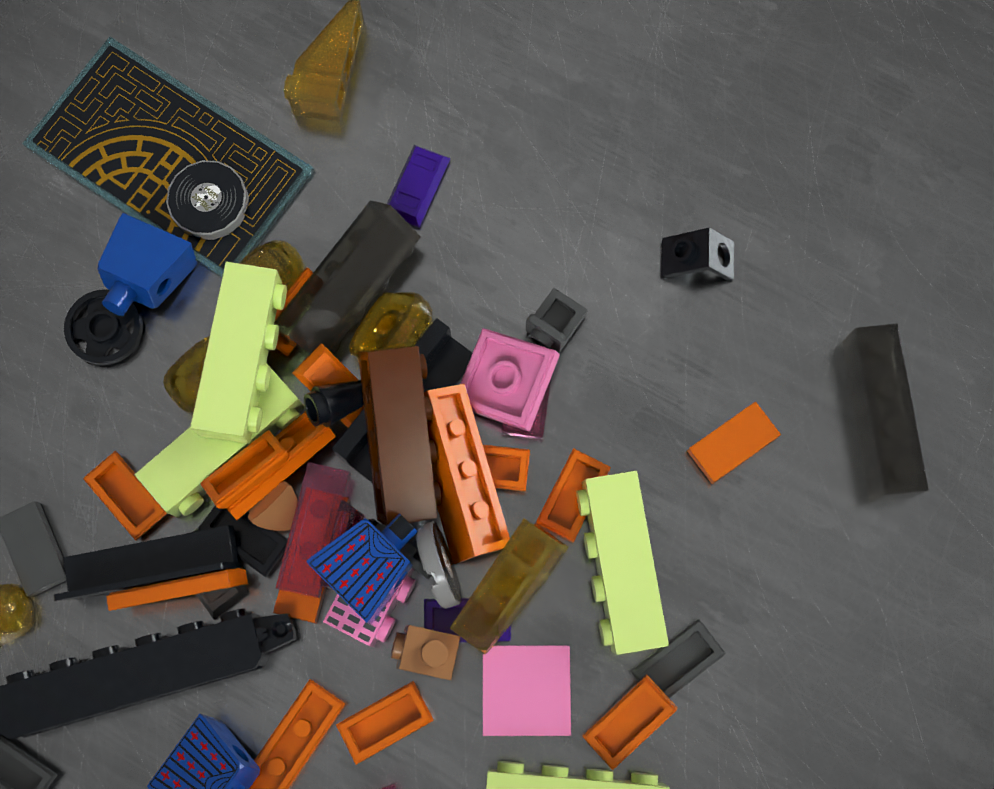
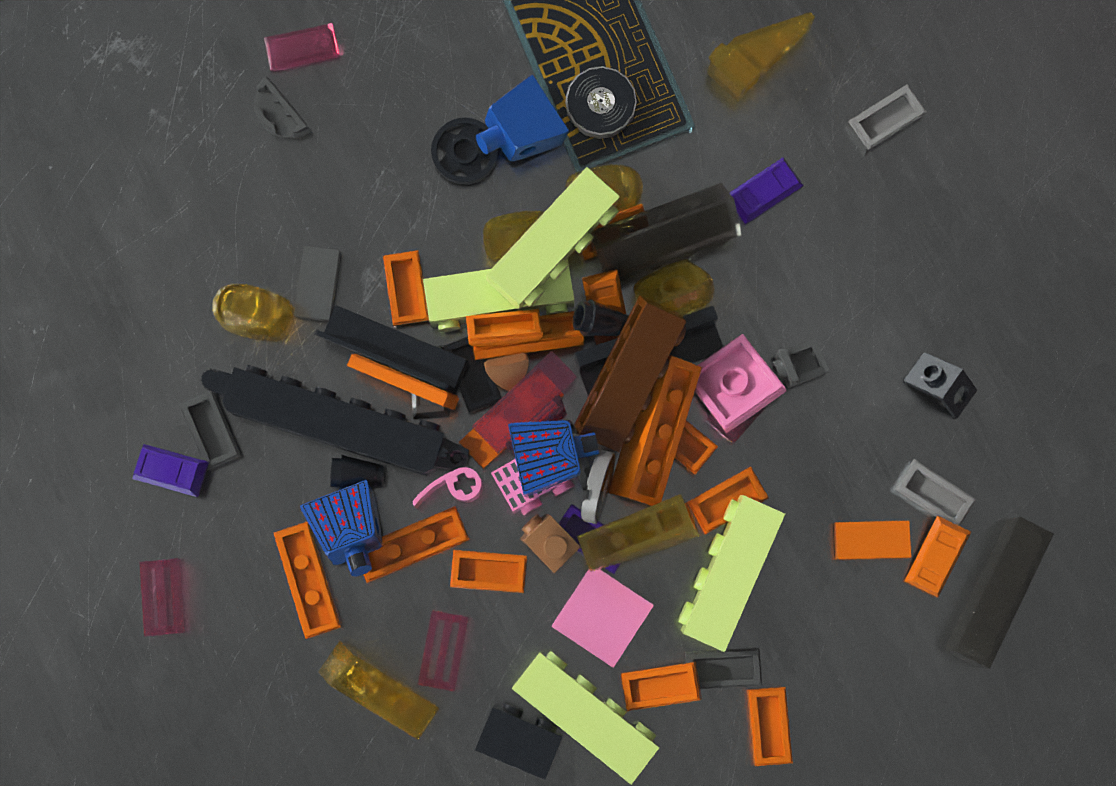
camera: 30 degrees right, 5 degrees up
none -> black cone [330,455,384,490]
none -> bright pink panel [413,467,483,509]
none -> orange tile [747,686,793,766]
none -> light grey tile [848,84,927,150]
none -> light grey tile [894,459,976,526]
none -> orange tile [904,515,971,597]

